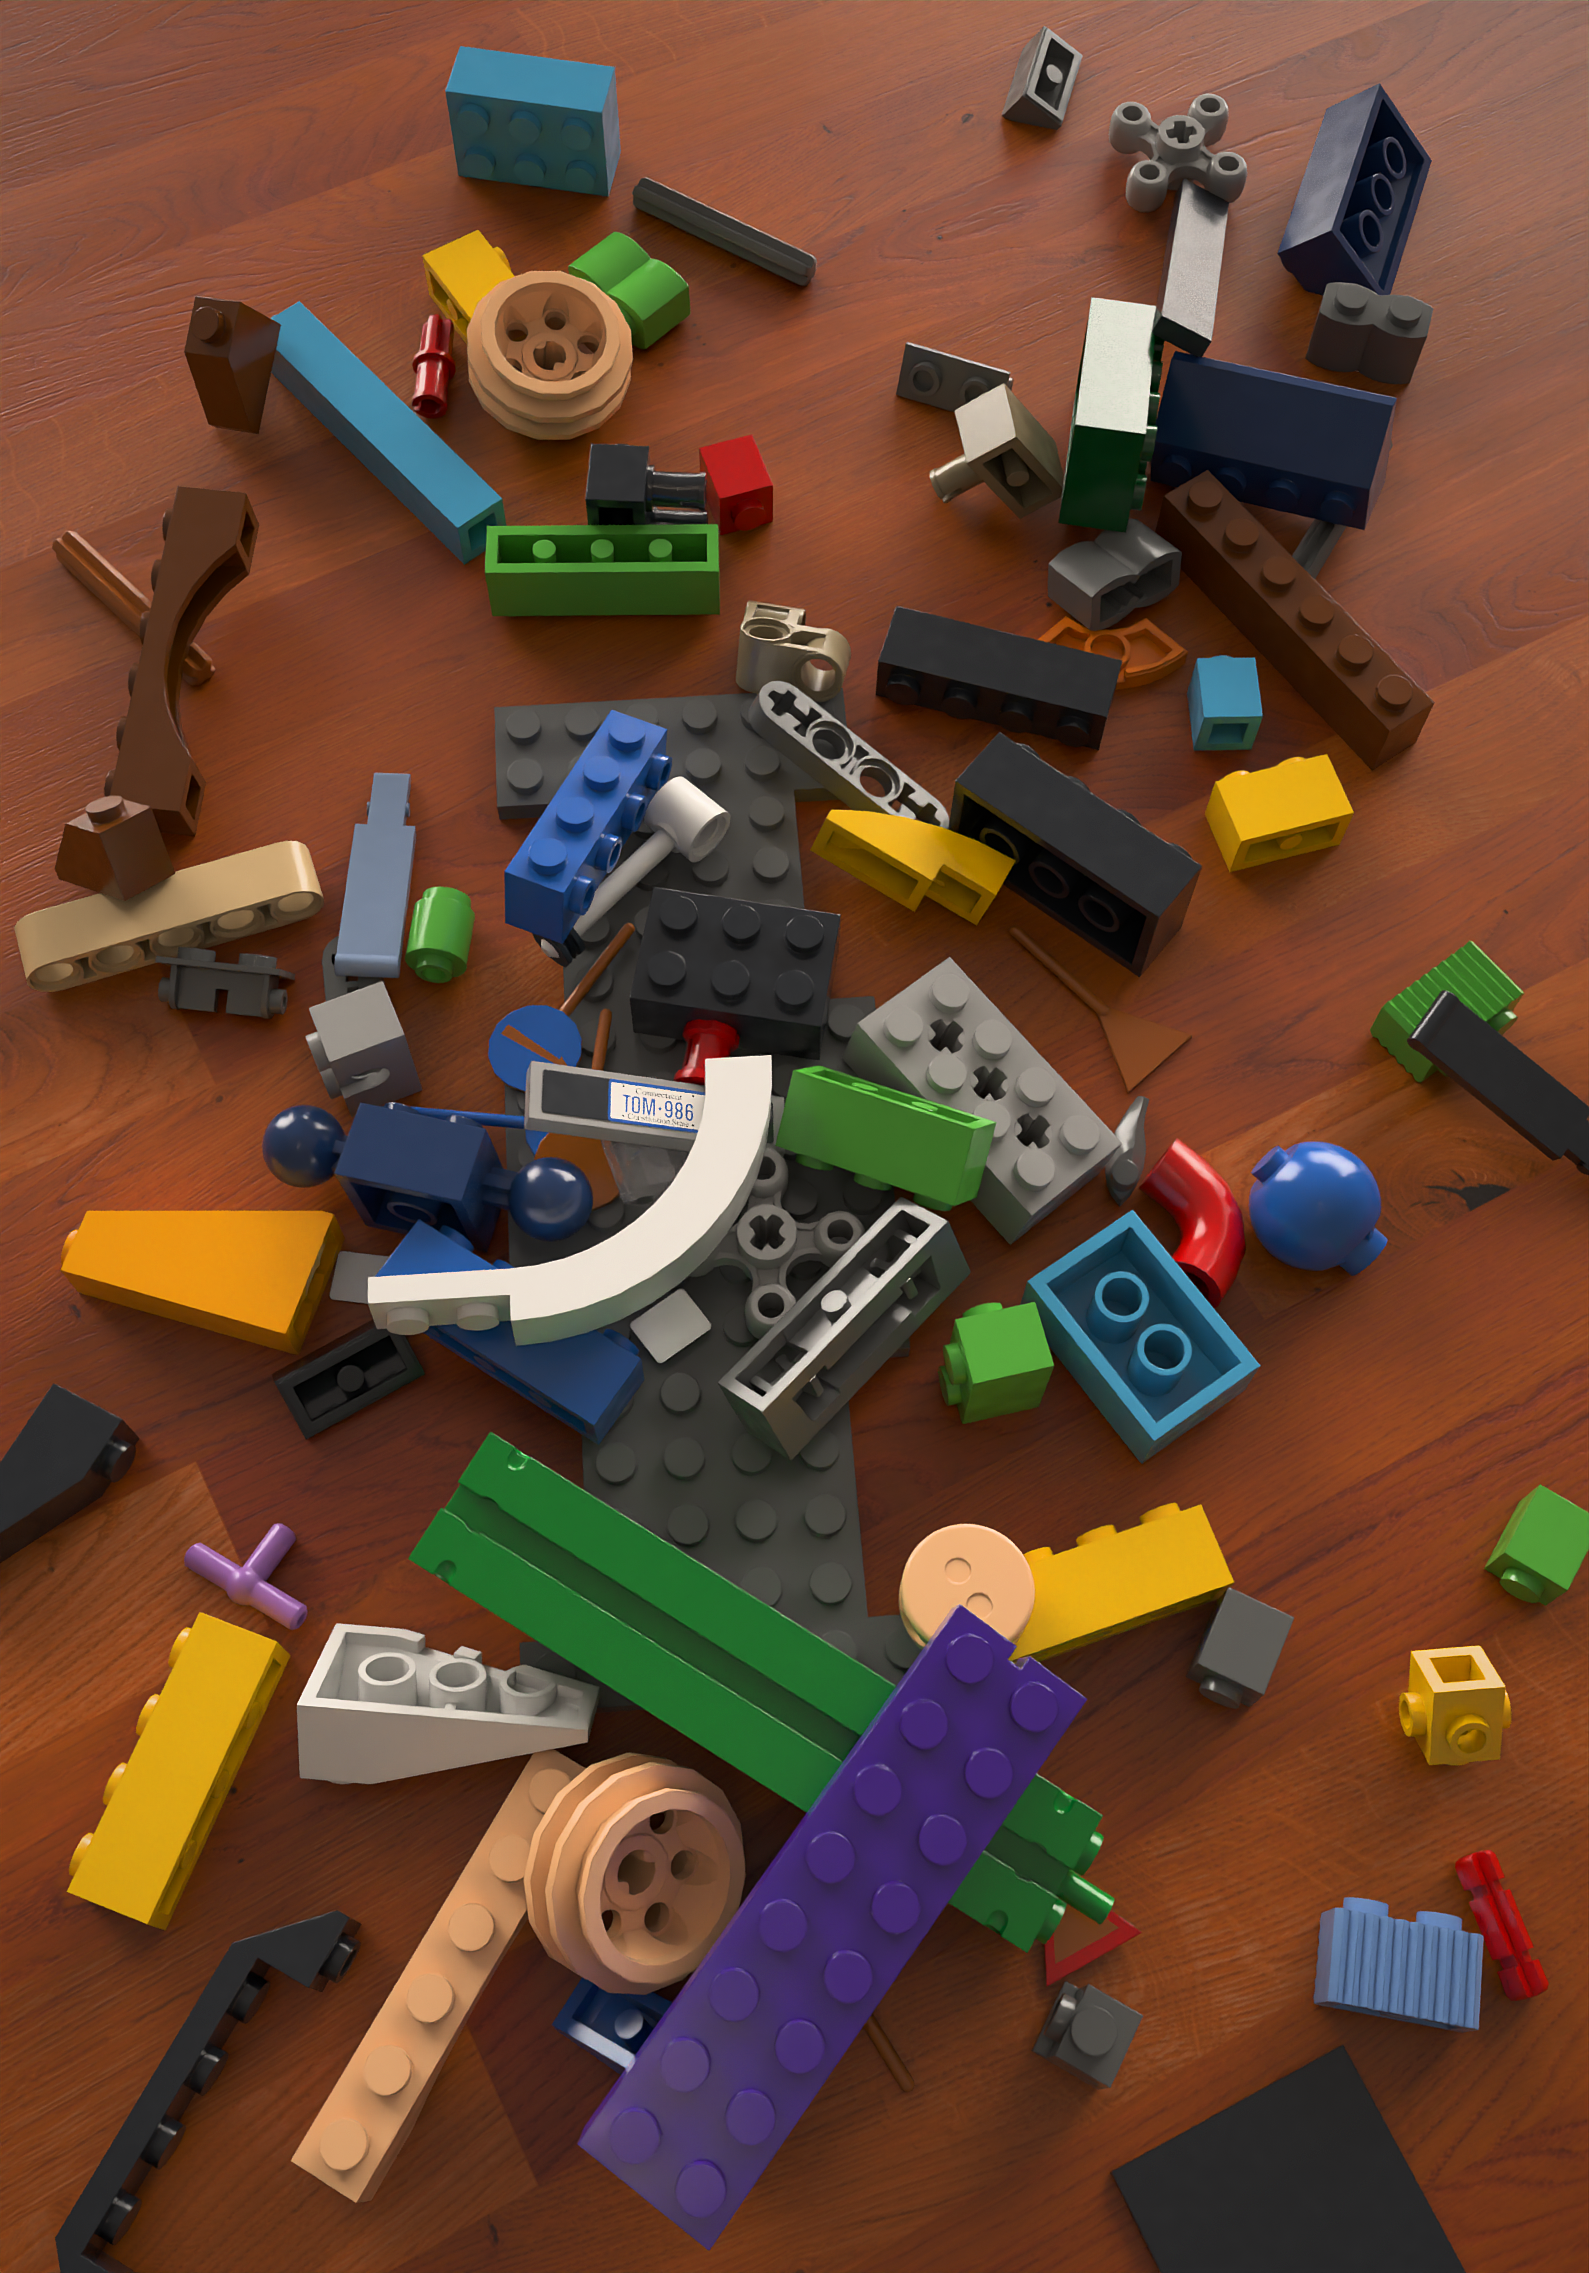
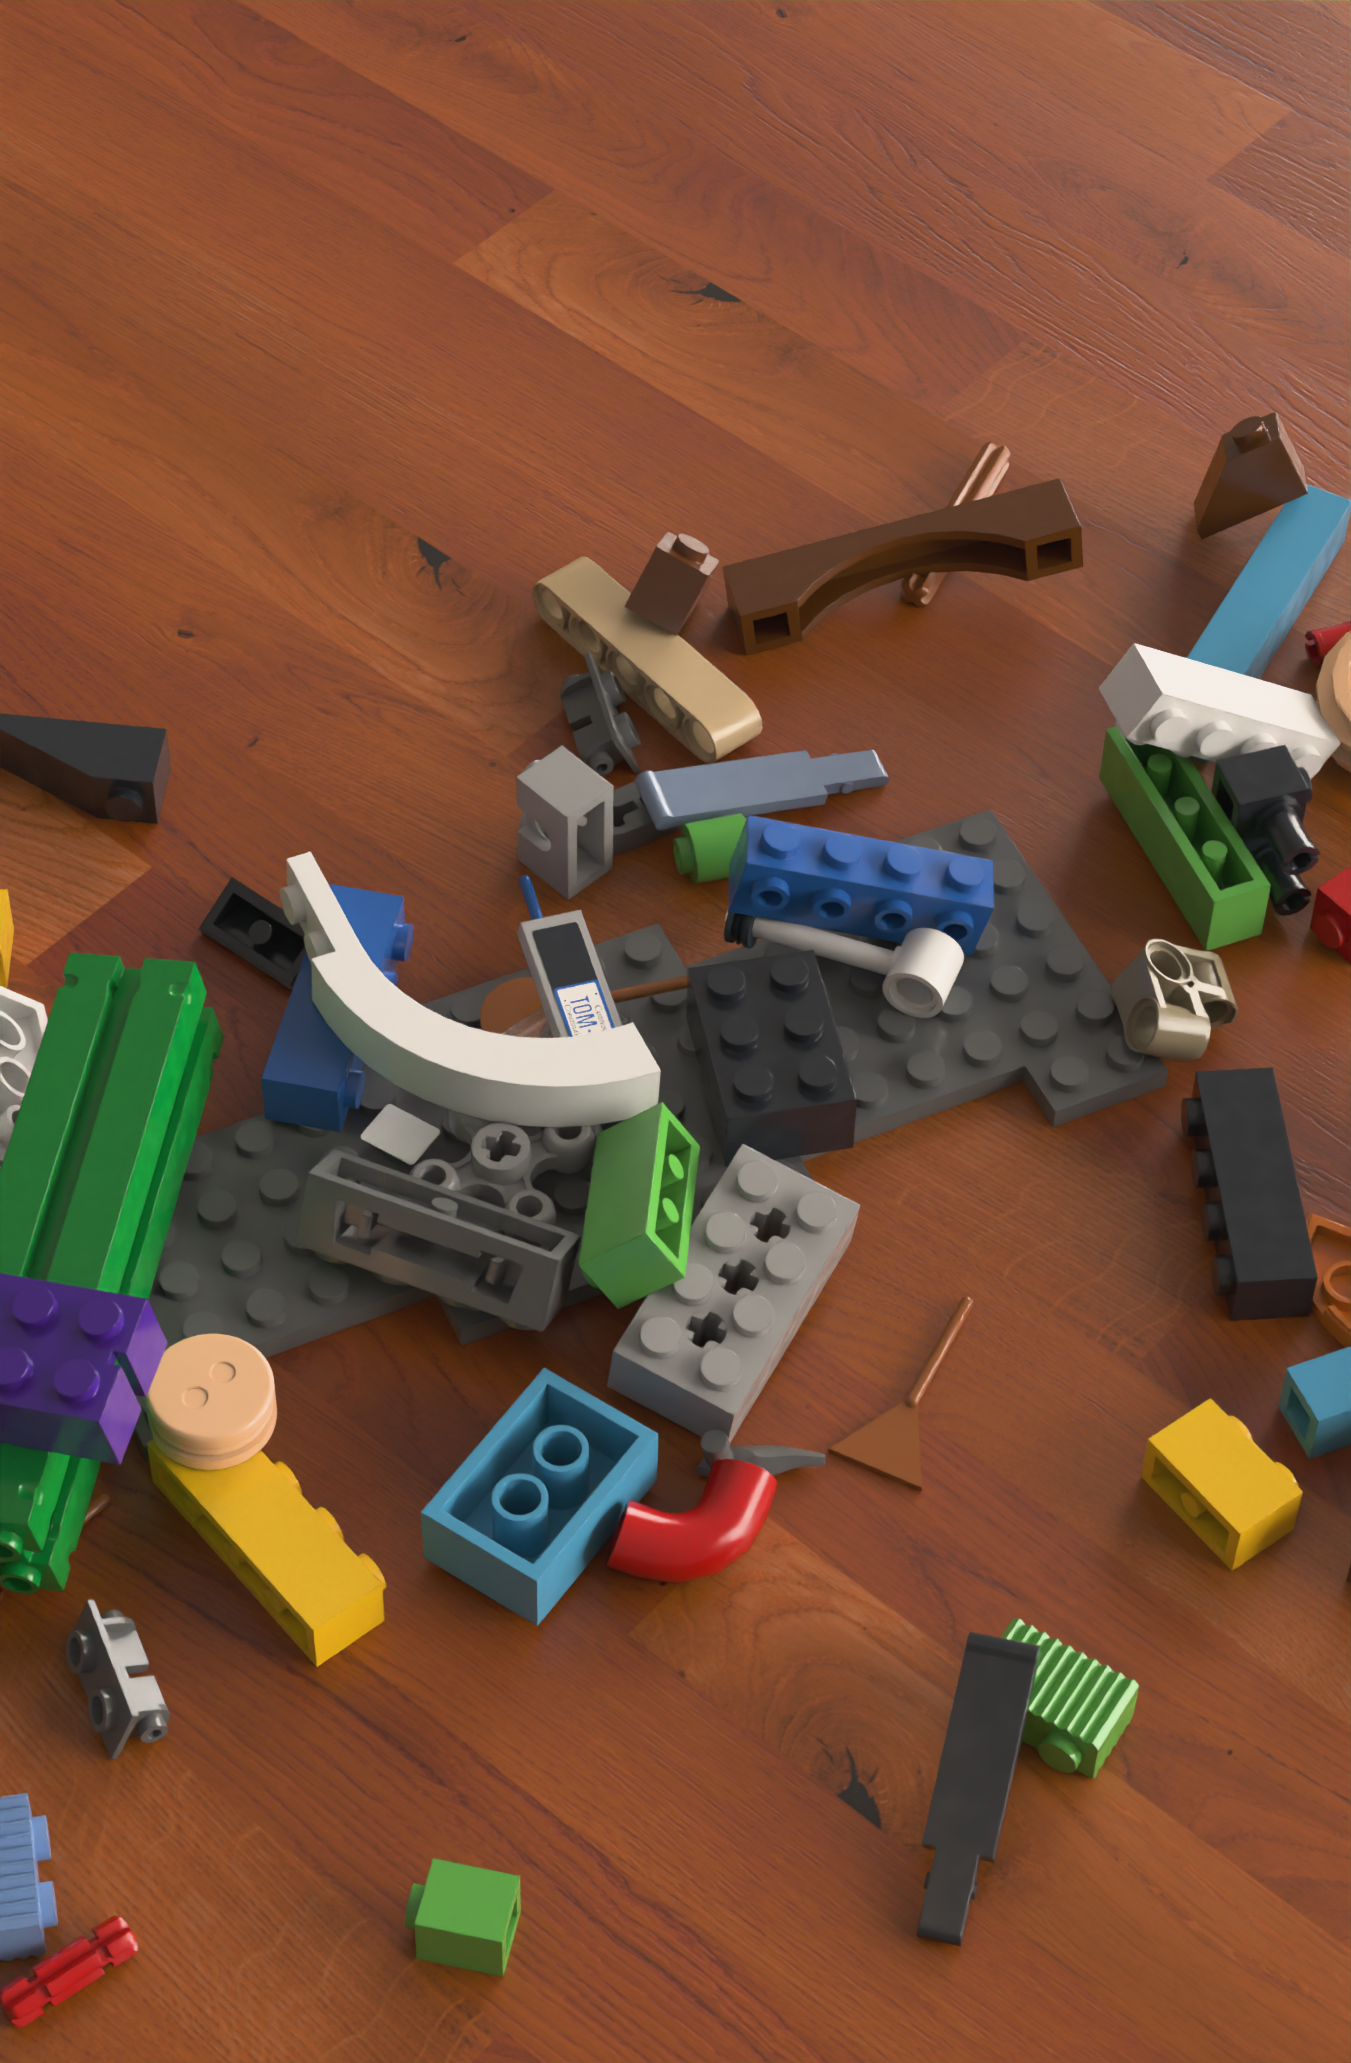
camera: 70 degrees right, 15 degrees down
light orange slope [61,1211,345,1355] -> none
medium lavender piece [184,1523,308,1630] -> none
dark blue brick [262,1102,593,1252] -> none
blue piece [488,923,635,1093] -> none
red bush [673,1019,740,1086] -> none
dark grey beam [749,681,949,829] -> none
yellow slope [810,809,1015,925] -> none
bright green brick [938,1302,1054,1424] -> none
black brick [948,732,1202,977] -> none
dark grey brick [1185,1587,1294,1709] -> none
blue brick [1248,1141,1388,1276] -> none
yellow brick [1399,1646,1511,1765] -> none
none -> dark grey hinge [66,1600,171,1759]
none -> white brick [1099,643,1341,780]

